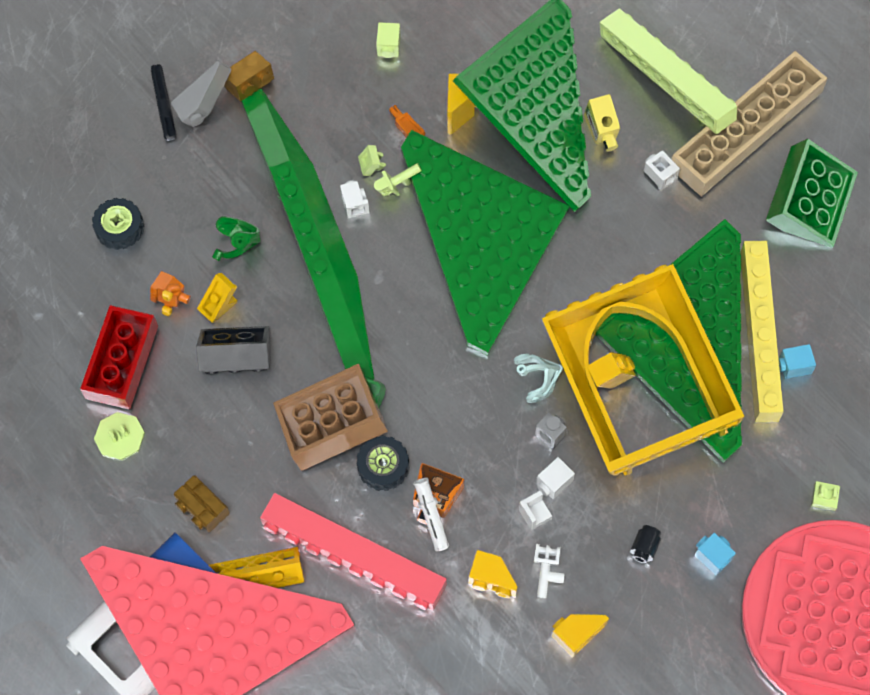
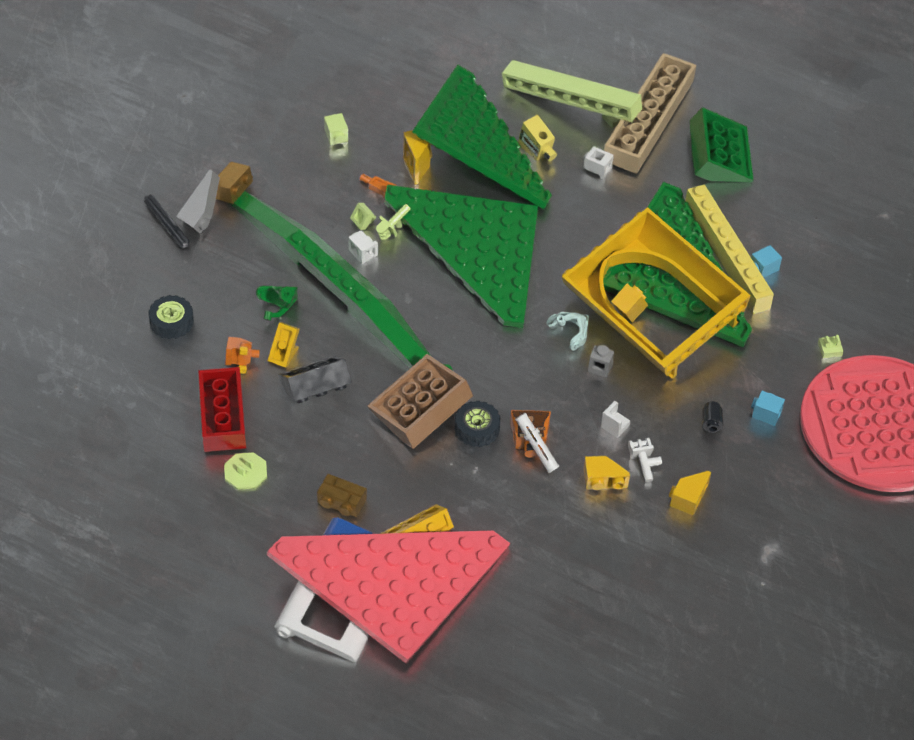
camera: 25 degrees left, 15 degrees down
coral brick [260,493,447,610] -> none
white brick [536,457,575,500] -> none

